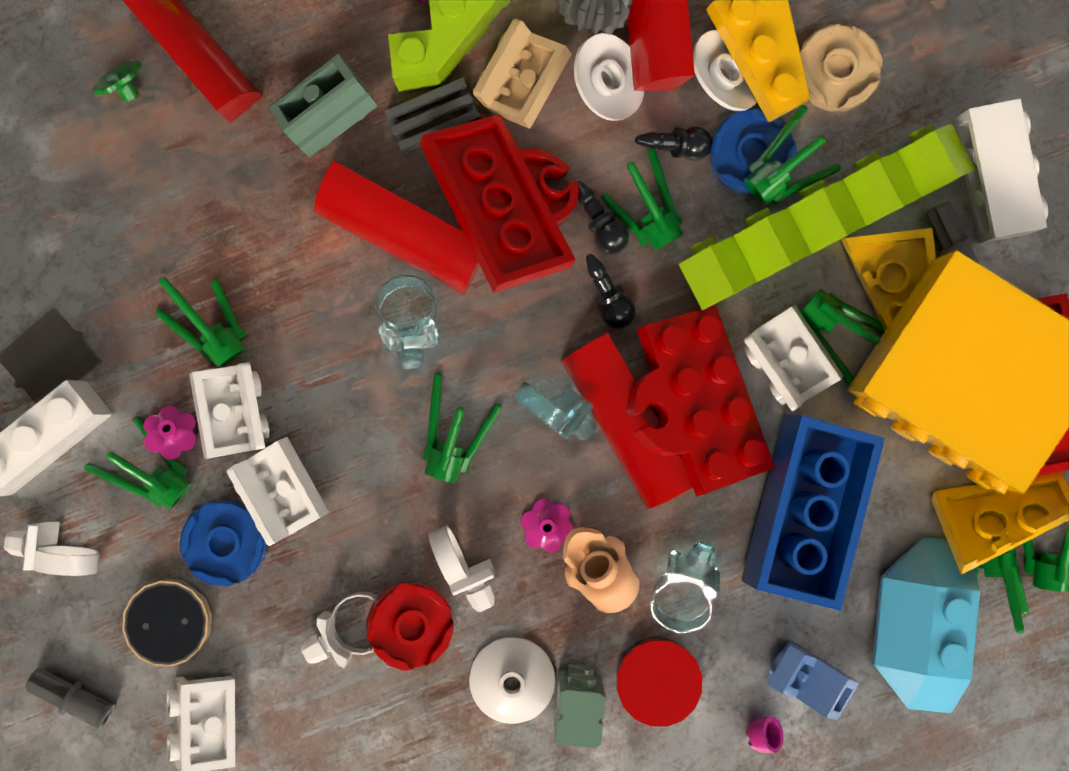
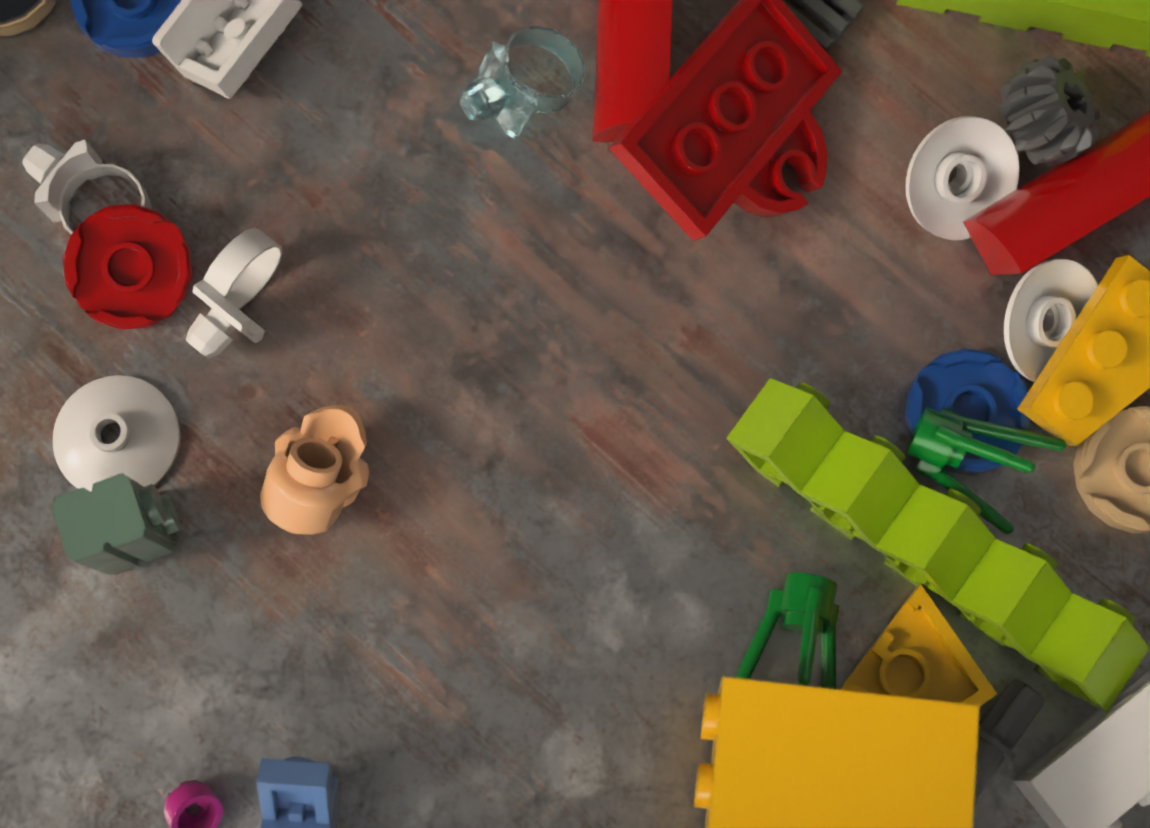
camera: 60 degrees right, 10 degrees down
green plant [422,372,502,483] -> none
tan bracket [473,19,572,129] -> none
clear light blue piece [512,381,597,440] -> none
dark pink plant [521,499,574,553] -> none
red brick [561,333,693,509] -> none
black bar [577,181,629,255] -> none
black bar [586,253,635,328] -> none
green plant [601,148,684,251] -> none
red tile [616,638,703,727] -> none
red plate [626,305,775,496] -> none
black bar [635,126,712,161] -> none
clear light blue piece [651,541,720,633] -> none
blue brick [741,414,885,611] -> none
white bracket [744,304,844,412] -> none

